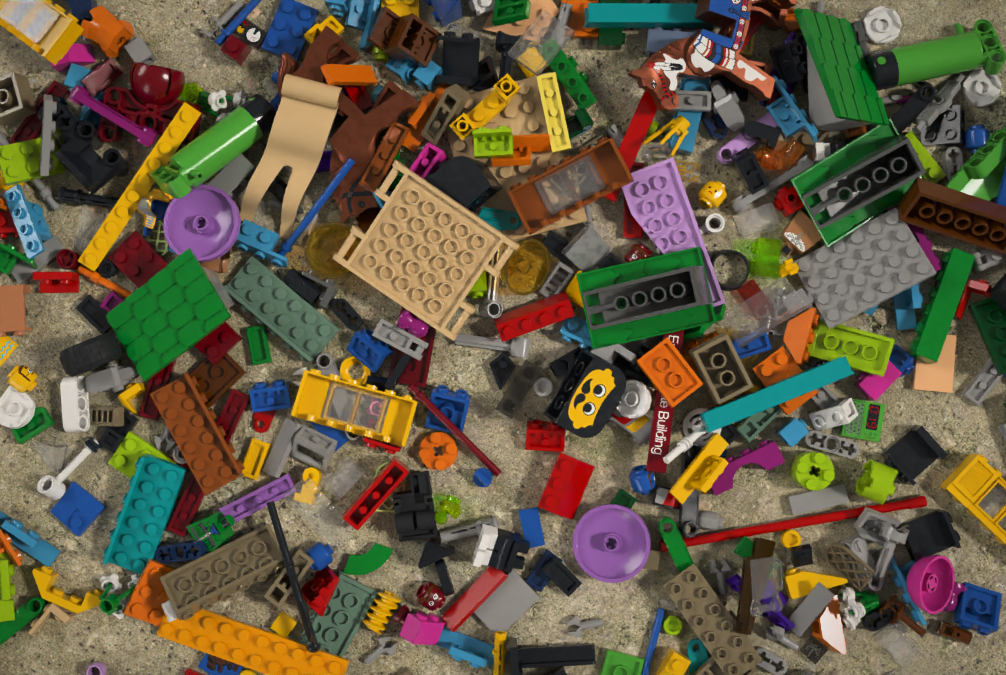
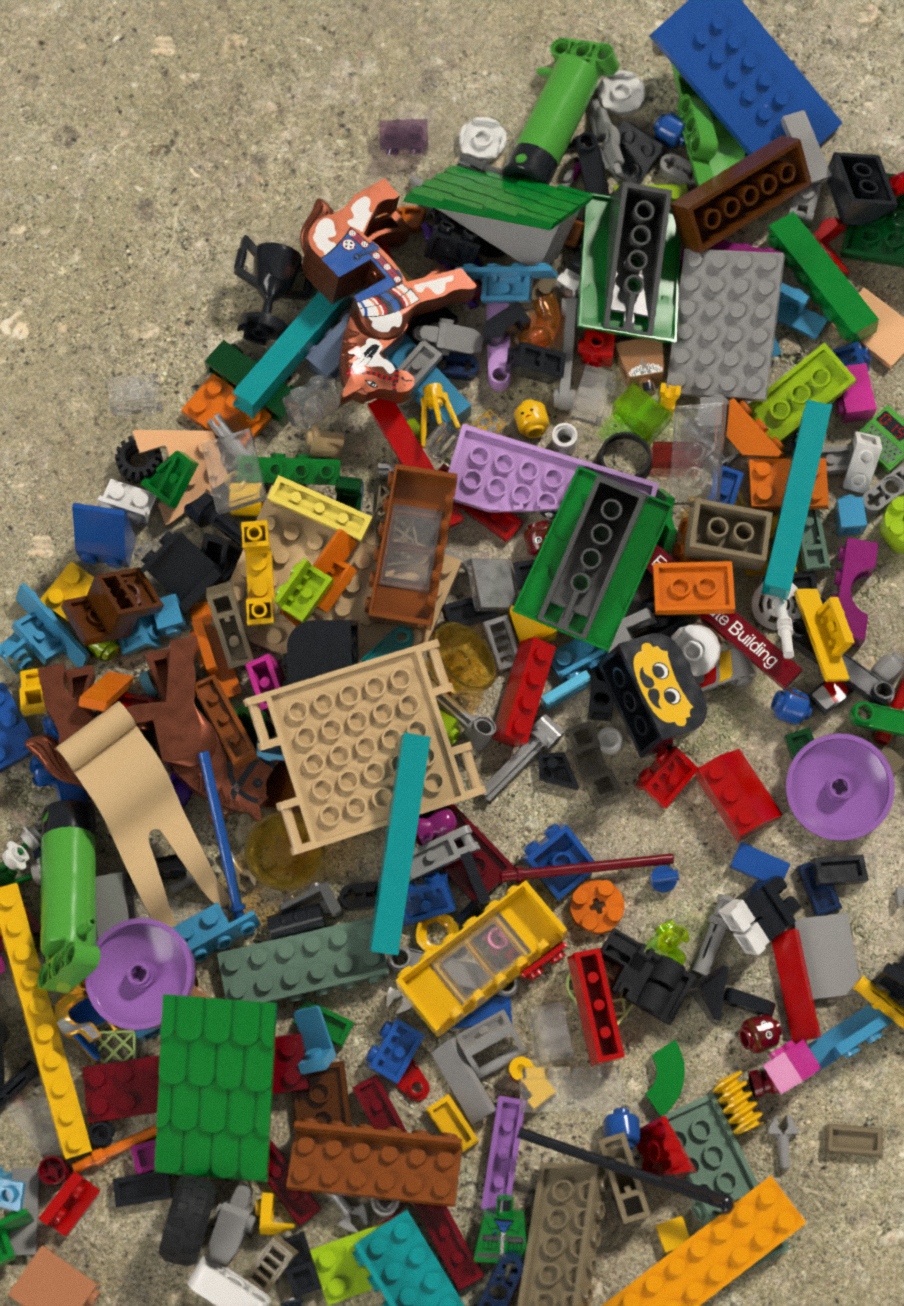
camera: 50 degrees left, 15 degrees down
none -> clear brick [282,375,344,429]
none -> dark azure bracket [293,1006,336,1075]
none -> tan bracket [305,421,345,459]
none -> teal tile [368,733,431,955]
none -> medium azure tile [540,670,591,711]

